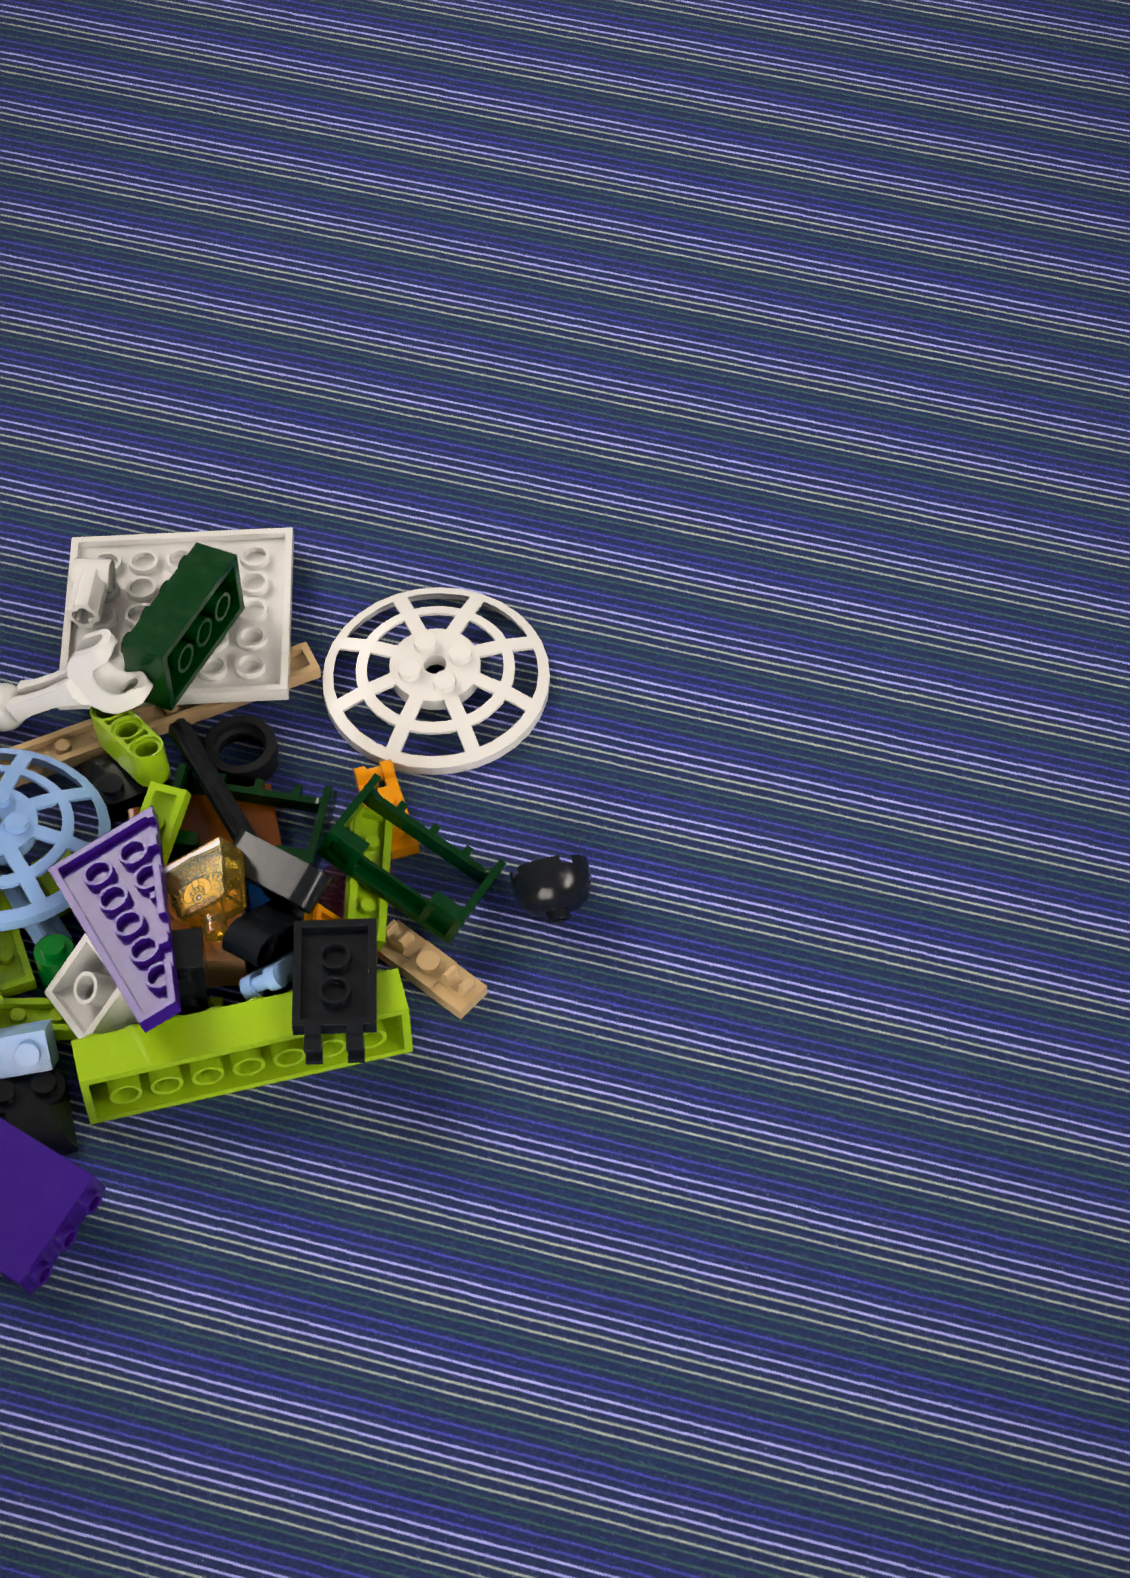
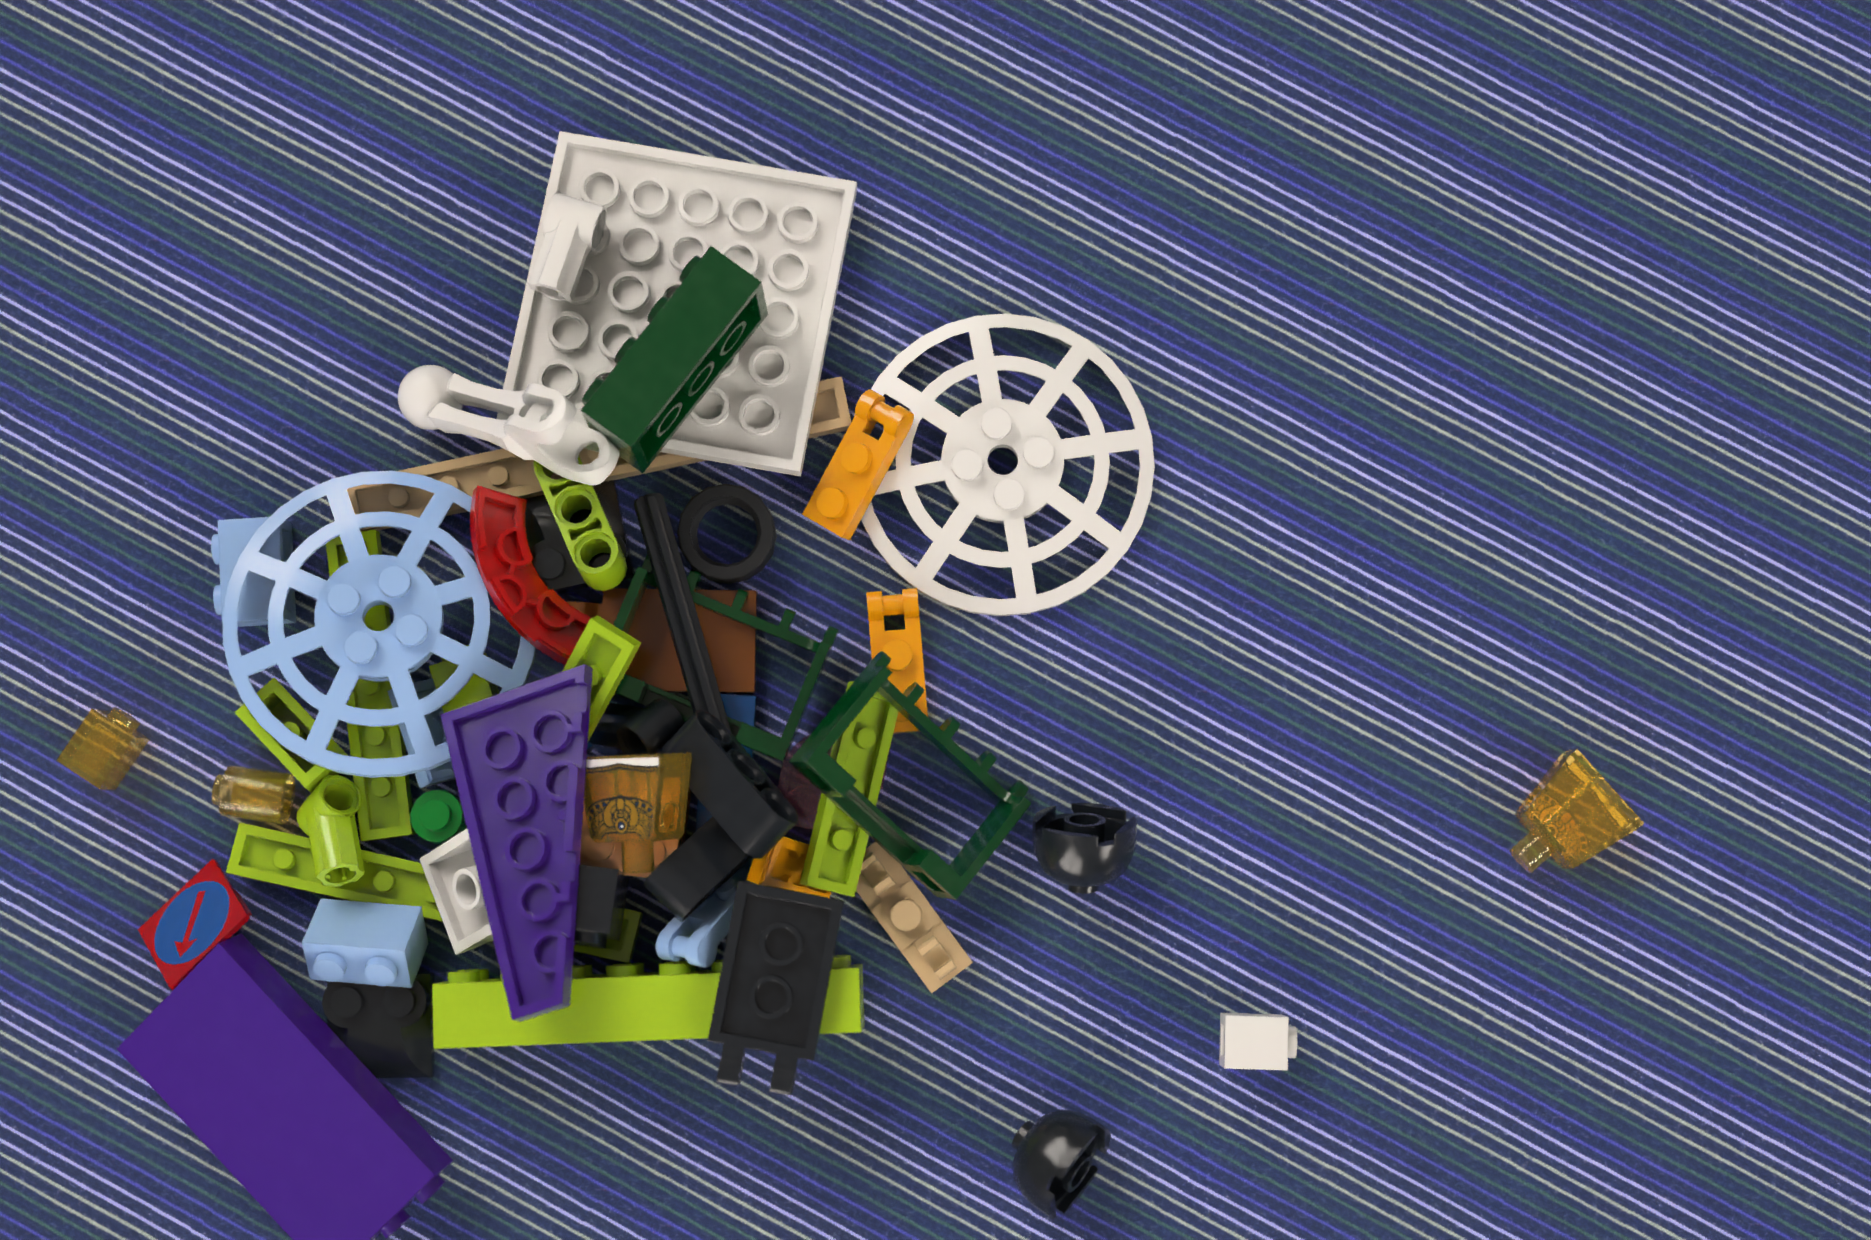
camera: 15 degrees right, 30 degrees up
none -> red tile [470,485,592,665]
none -> light orange plate [802,389,914,540]
none -> black cylinder [1012,1110,1111,1219]
none -> white brick [1219,1013,1297,1070]
none -> clear yellow torso [1509,749,1644,873]

